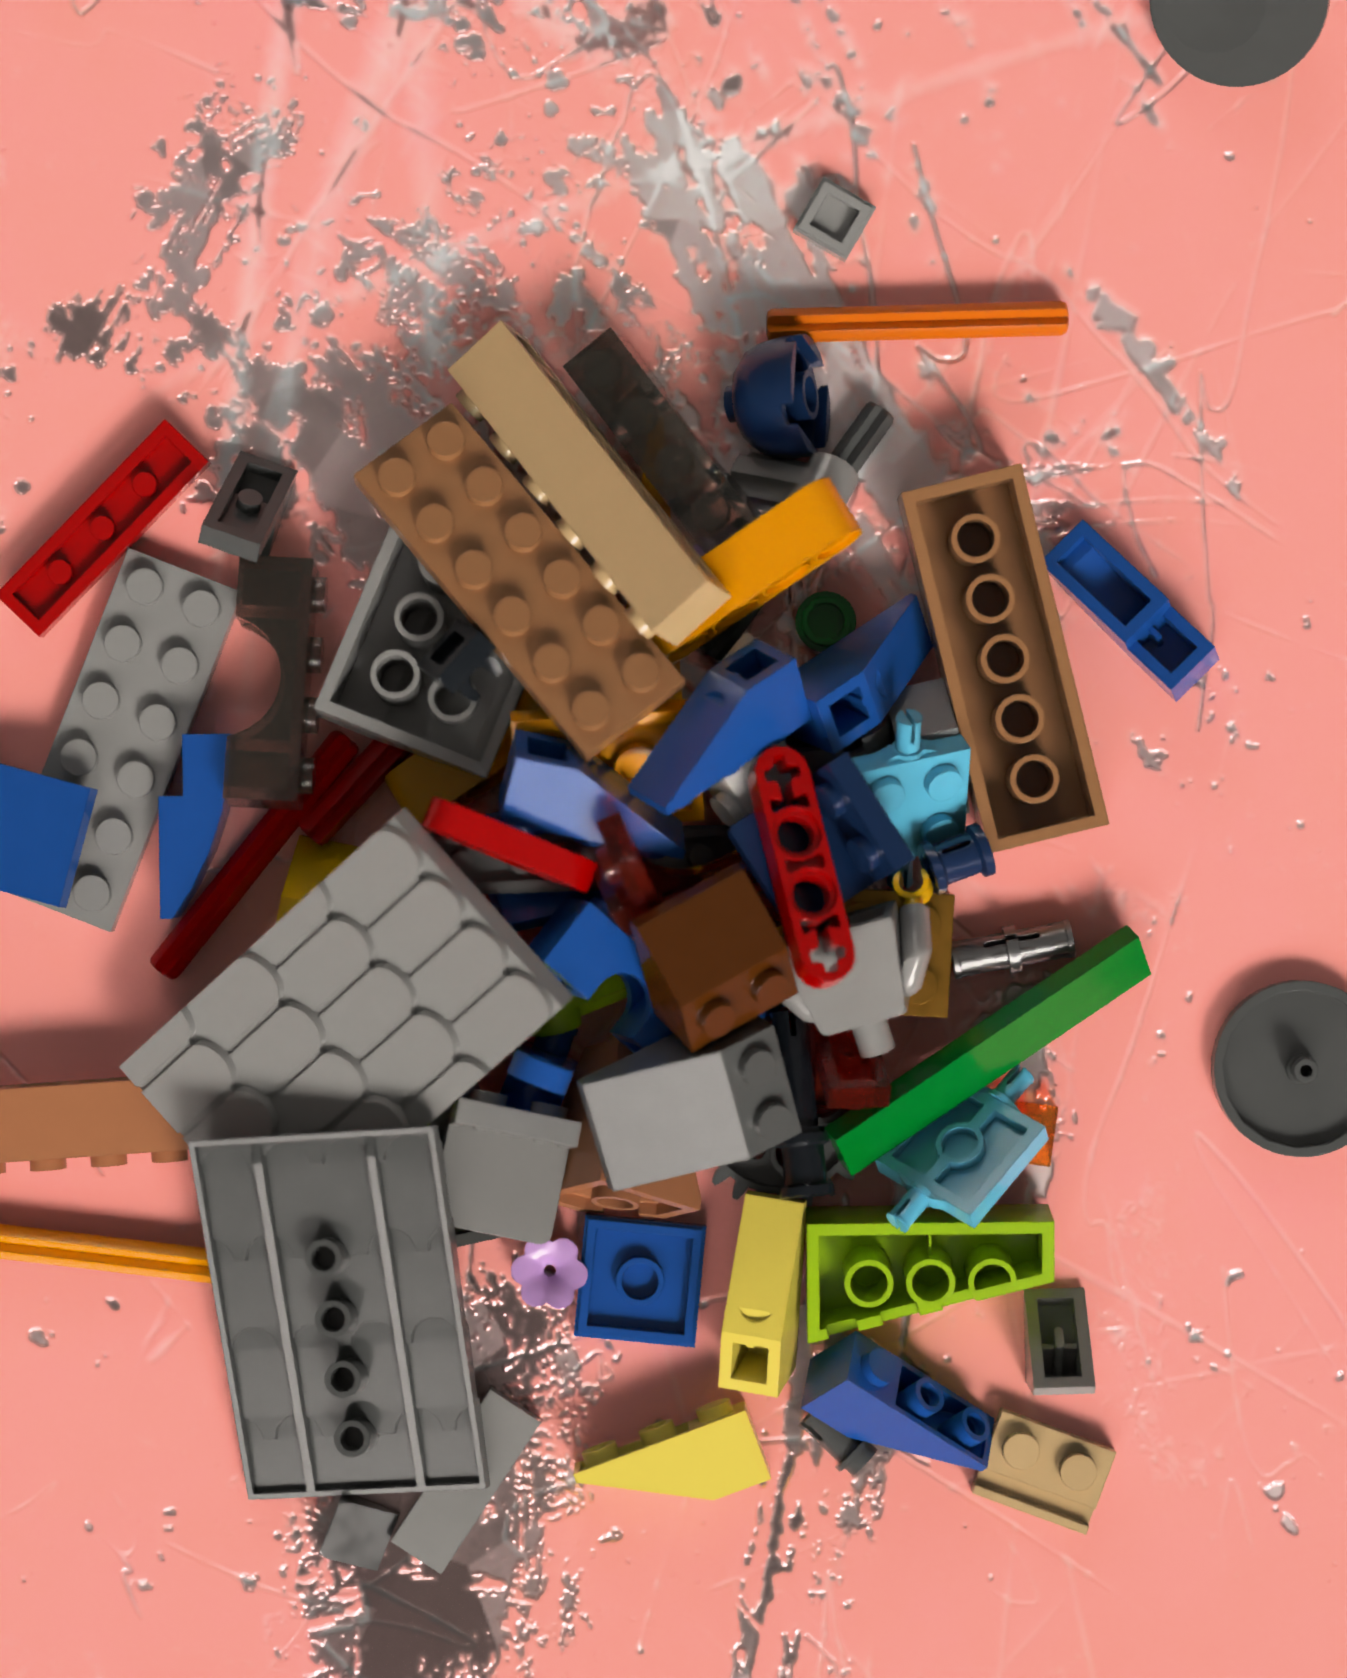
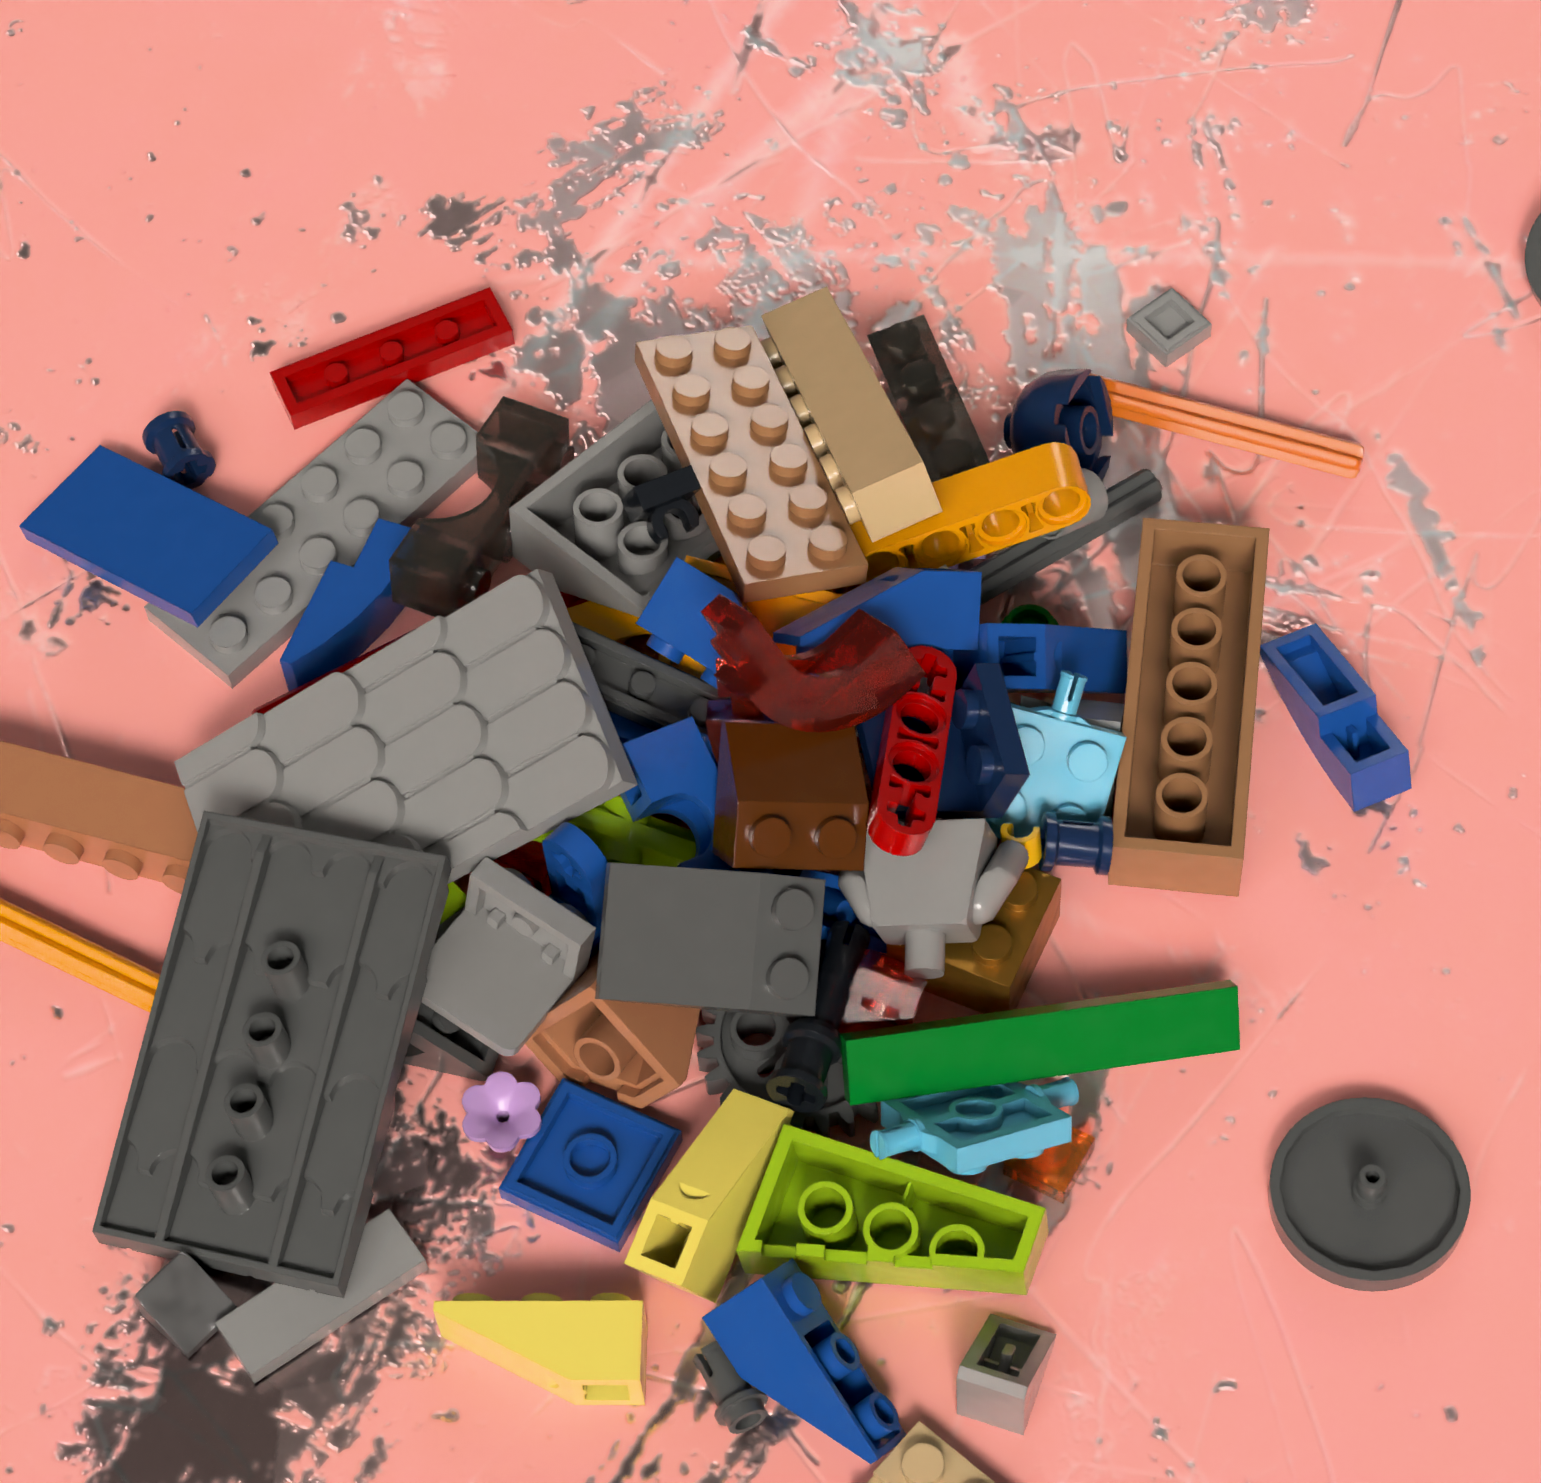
camera: 30 degrees right, 30 degrees down
dark grey slope [198,451,298,563] -> none
red beam [421,796,599,894] -> none
flat silver pin [951,919,1076,980] -> none
none -> clear red arch [701,594,926,732]

